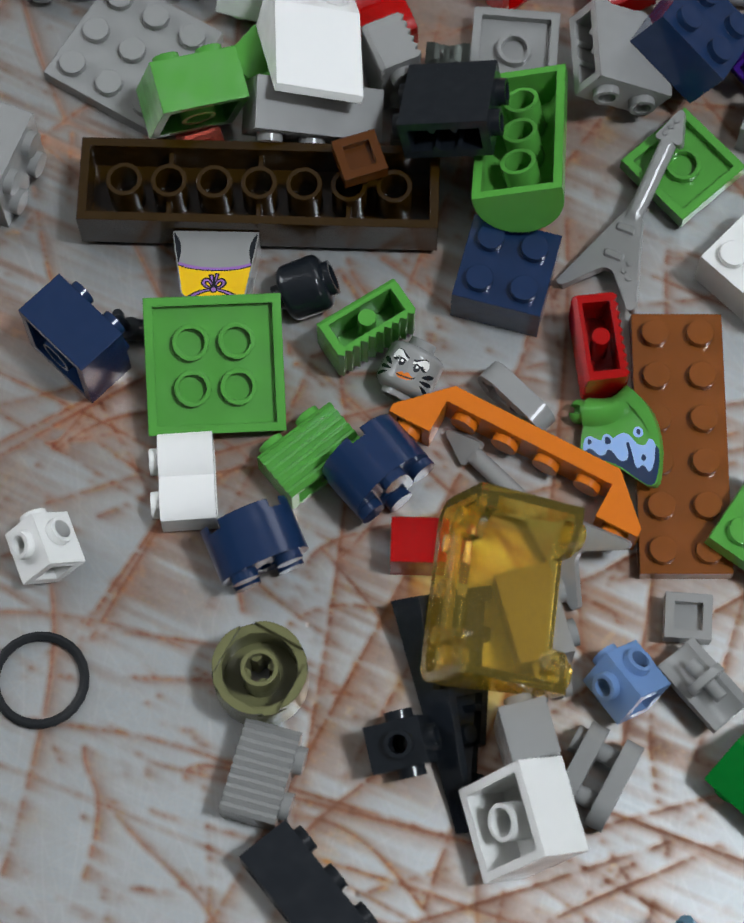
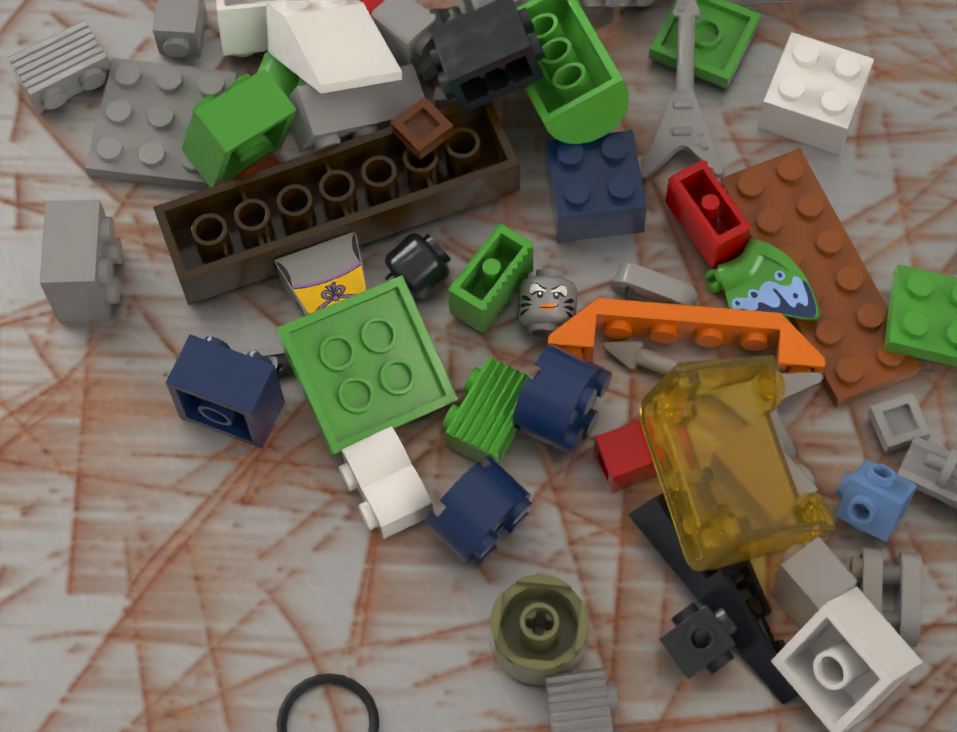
camera: 20 degrees left, 5 degrees down
white brick [5,508,86,585] -> none

